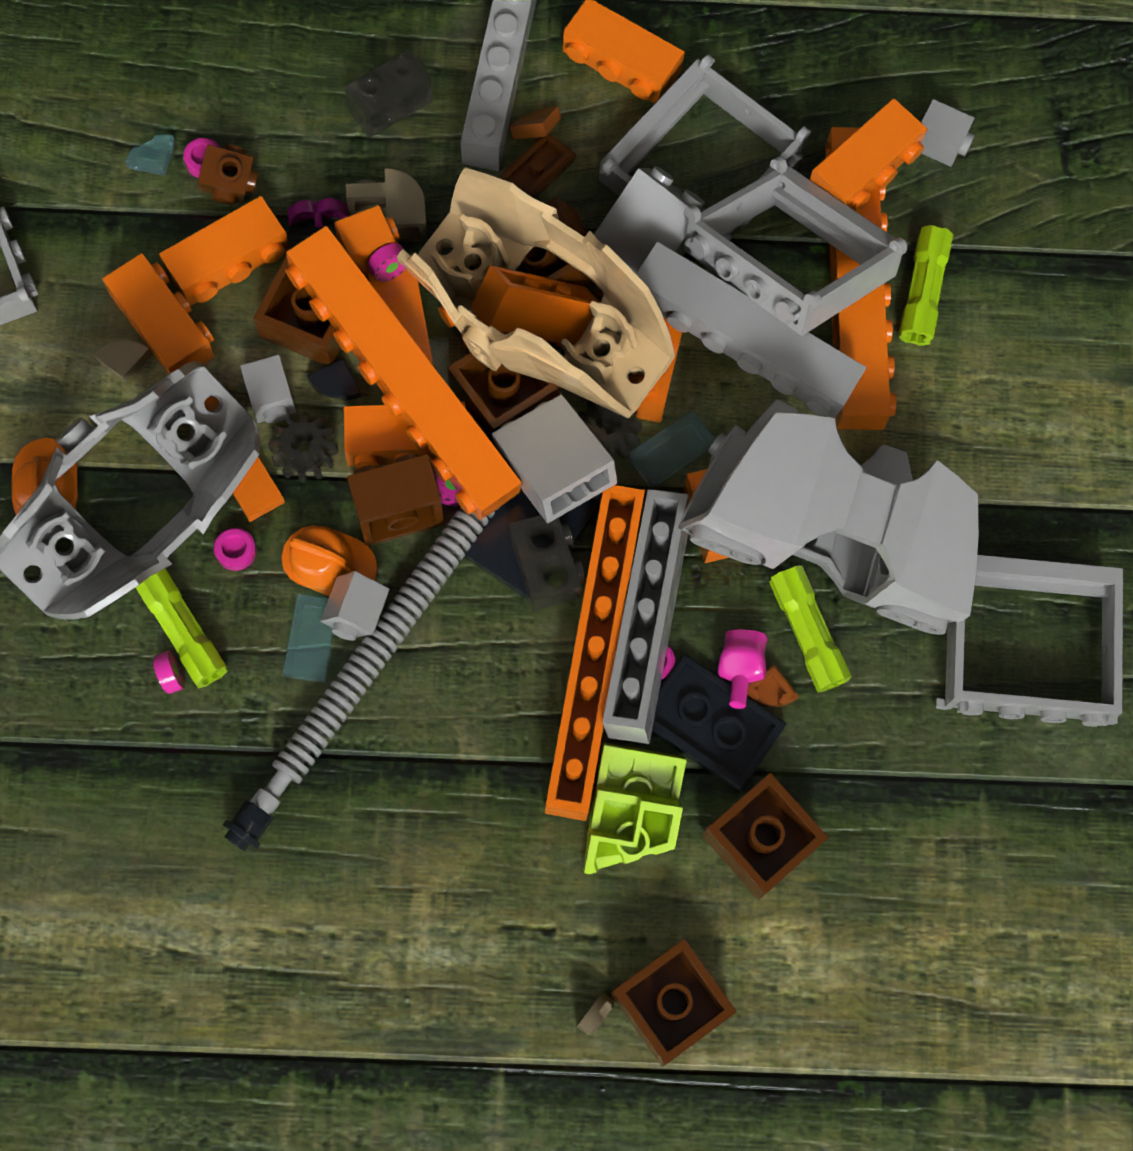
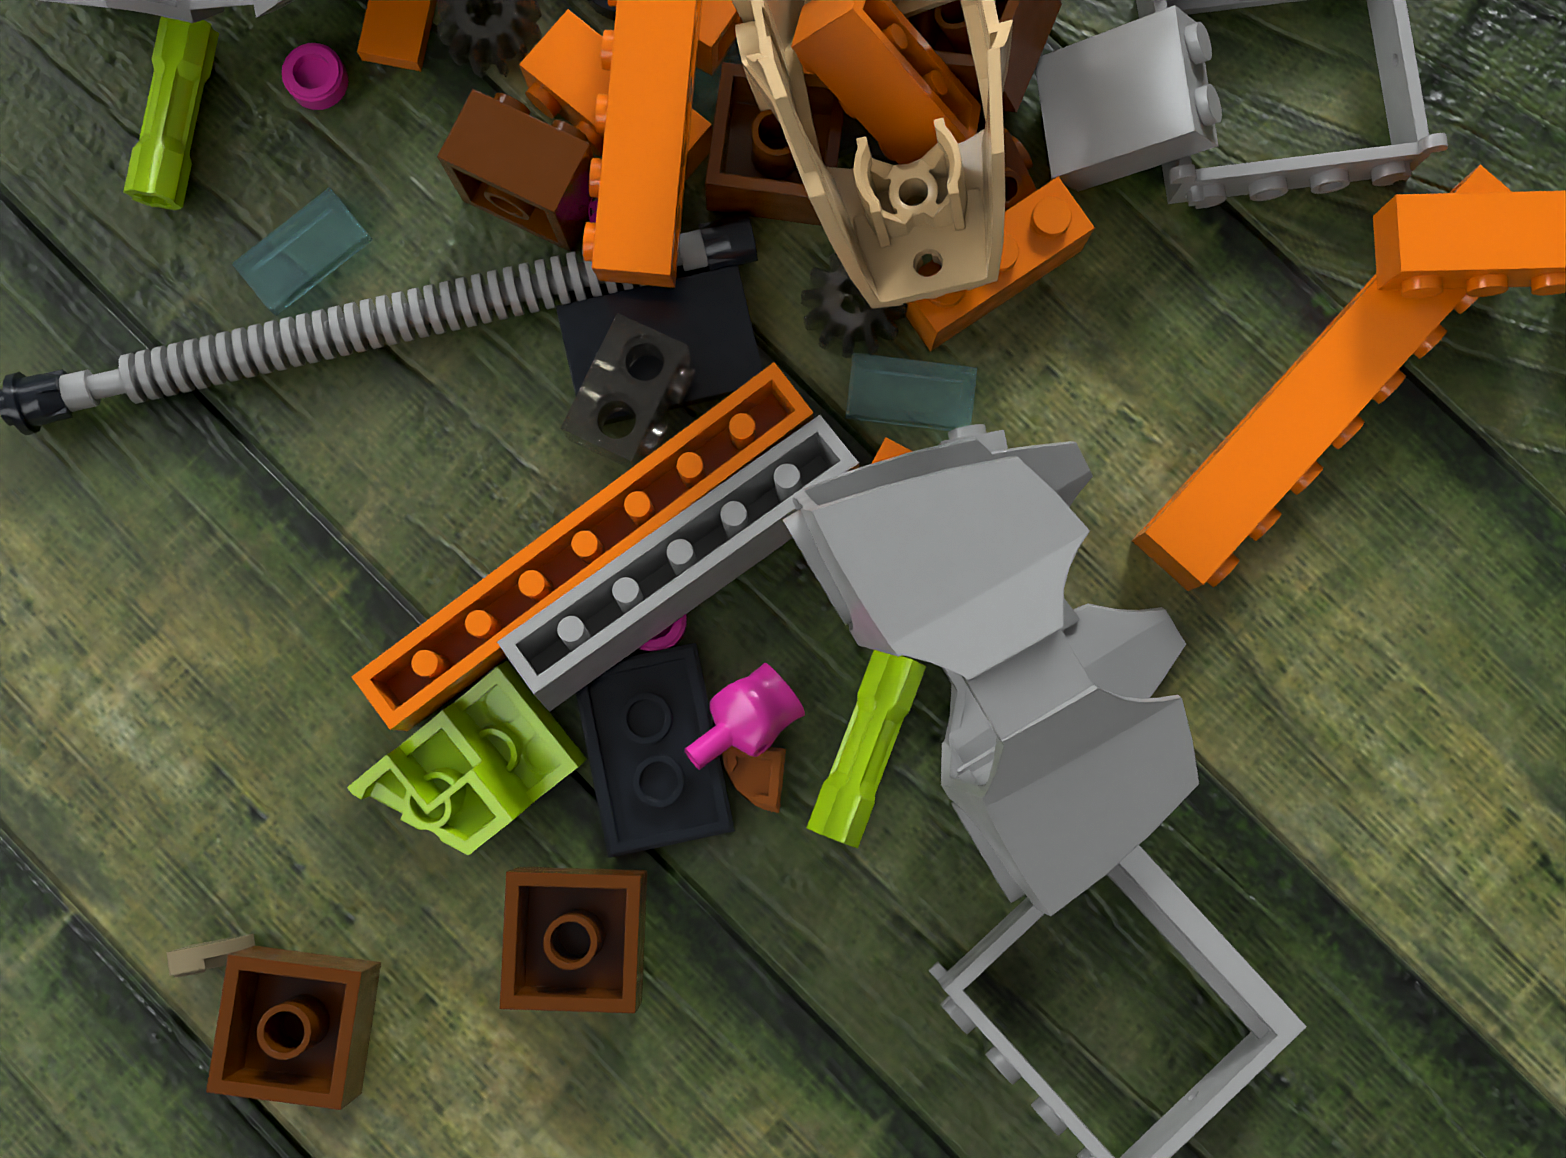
camera: 50 degrees right, 10 degrees up
dark pink tile [153,650,185,694] -> none
orange piece [281,525,378,596] -> none
light grey brick [320,571,390,641] -> none
light grey brick [492,394,617,524] -> none
light grey brick [636,242,867,418] -> none
light grey window [683,156,907,336] -> none
lime axle [898,225,953,346] -> none

